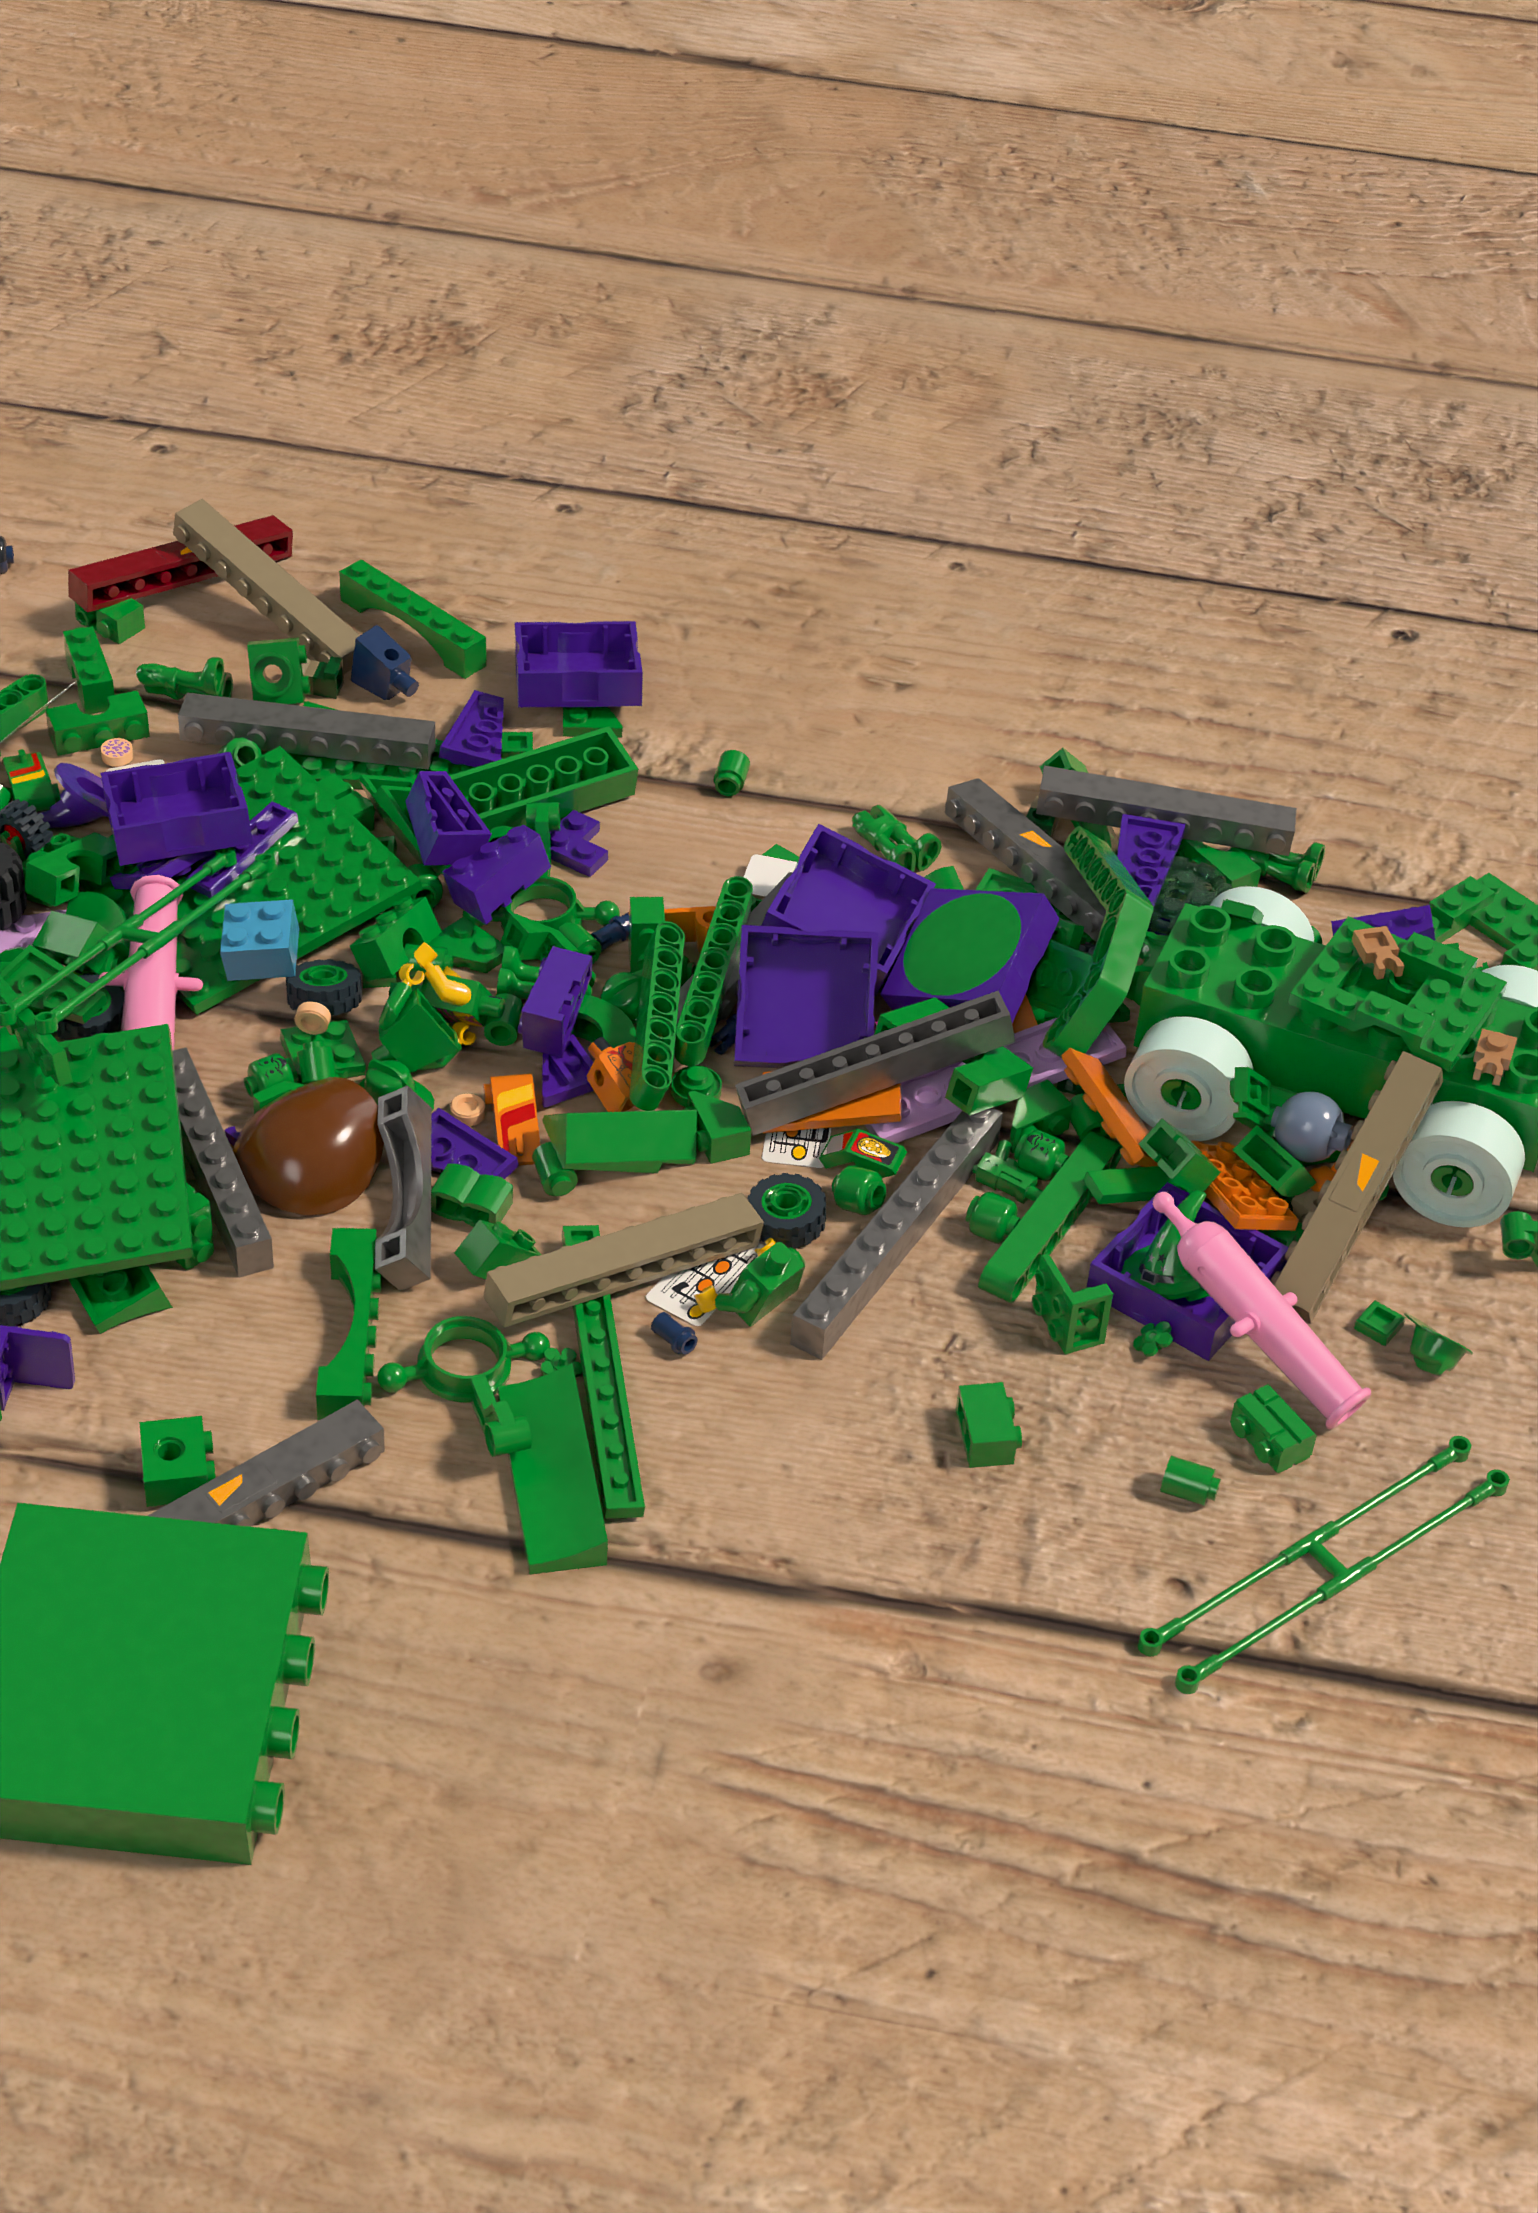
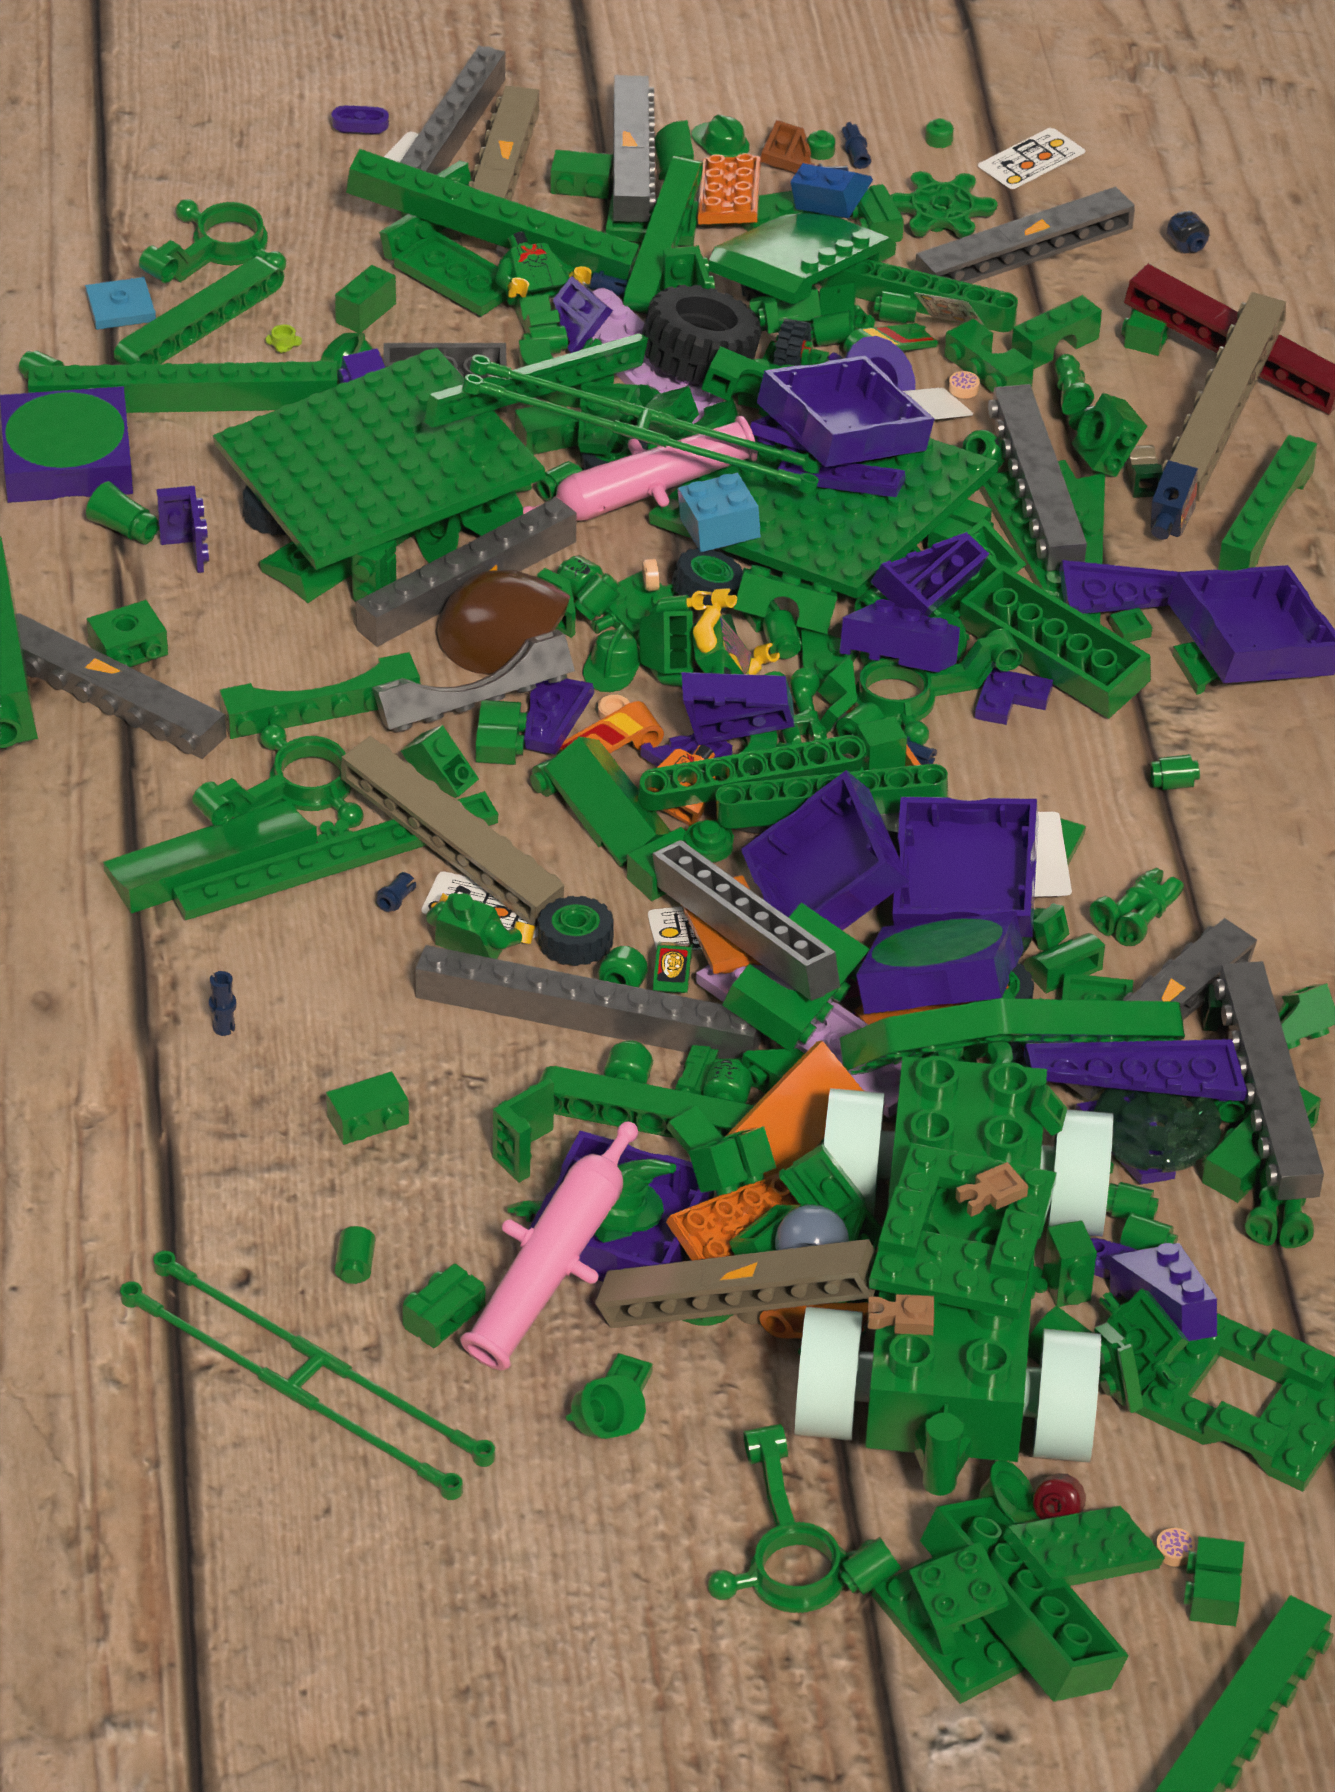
camera: 75 degrees right, 0 degrees up
none -> dark blue pin [208,971,237,1036]

